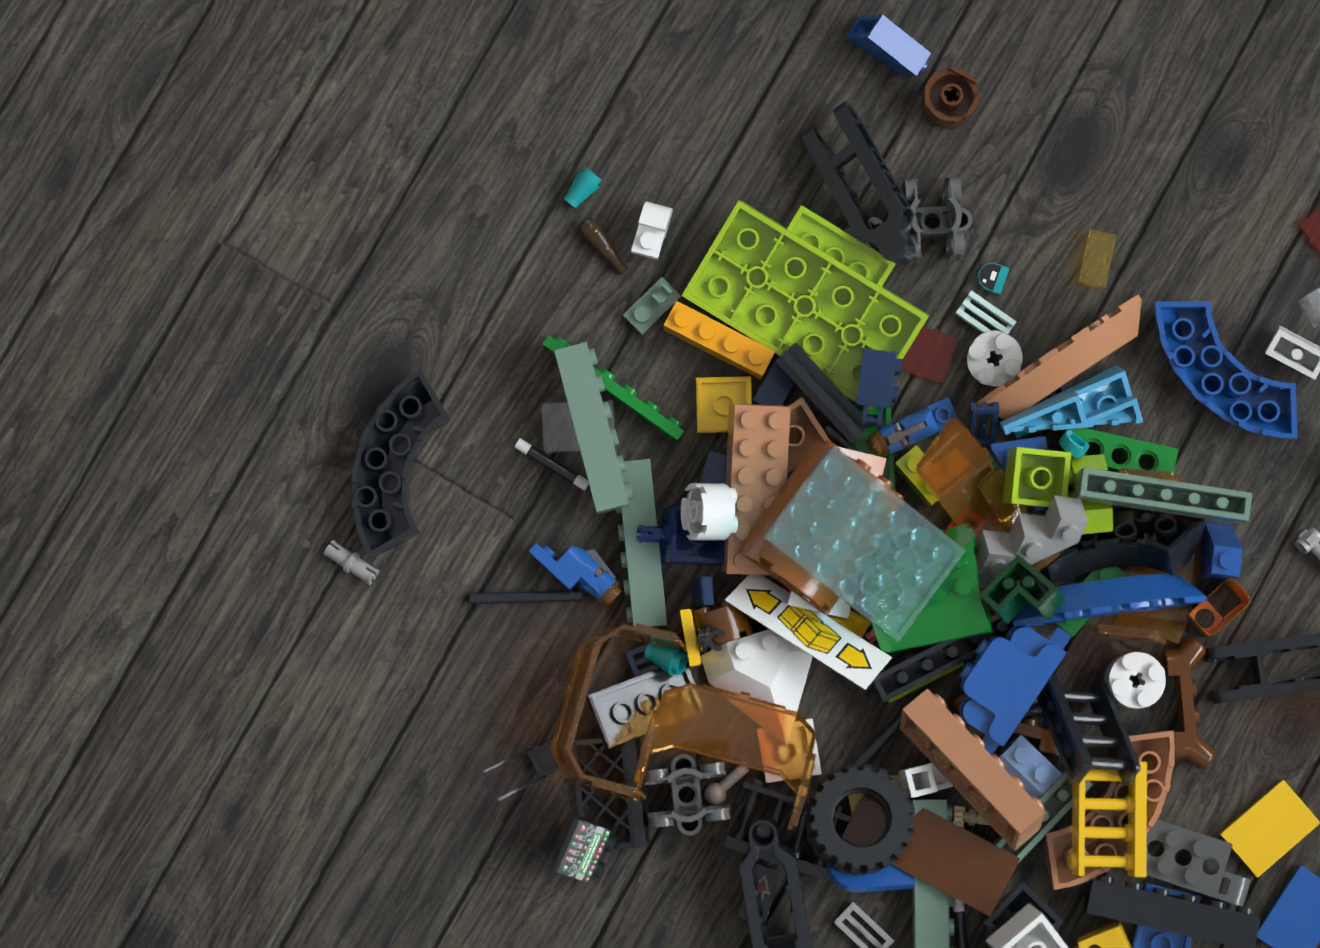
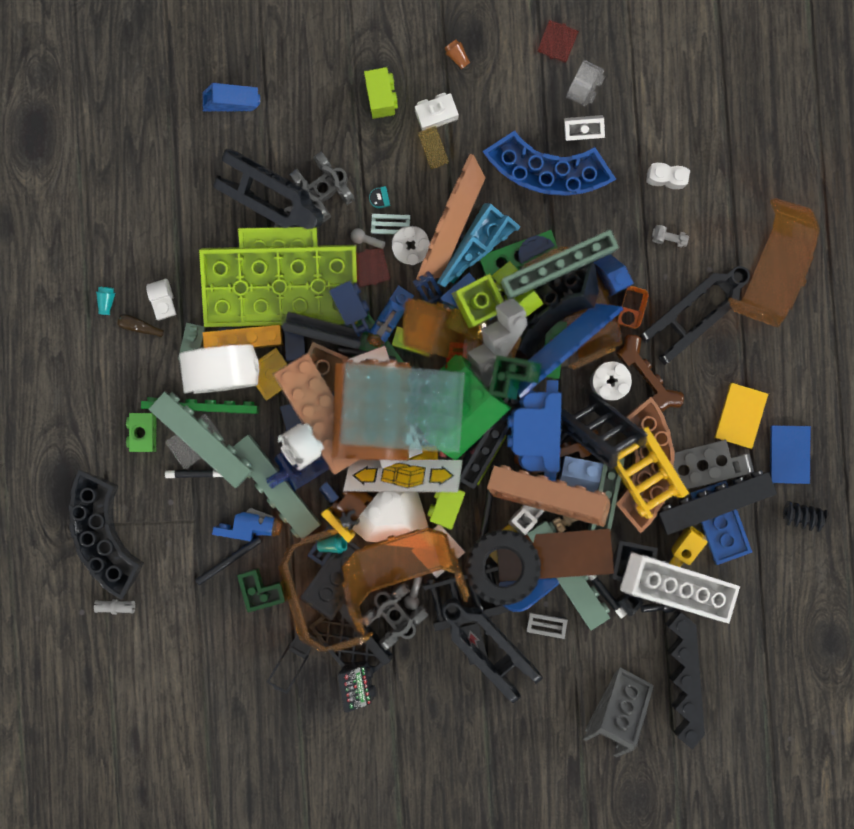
camera: 35 degrees left, 5 degrees up
reddish brown brick [921,67,979,129] -> none
teal tile [1059,429,1090,458] -> none
none -> bright green brick [126,413,156,452]
none -> white animal [179,345,259,394]
none -> dark green brick [237,568,287,613]
none -> light grey bar [350,228,385,249]
none -> lime brick [364,67,398,119]
none -> white brick [415,93,459,132]
none -> lime brick [427,489,465,529]
none -> dark orange cone [444,39,471,69]
none -> dark blue tile [518,235,555,265]

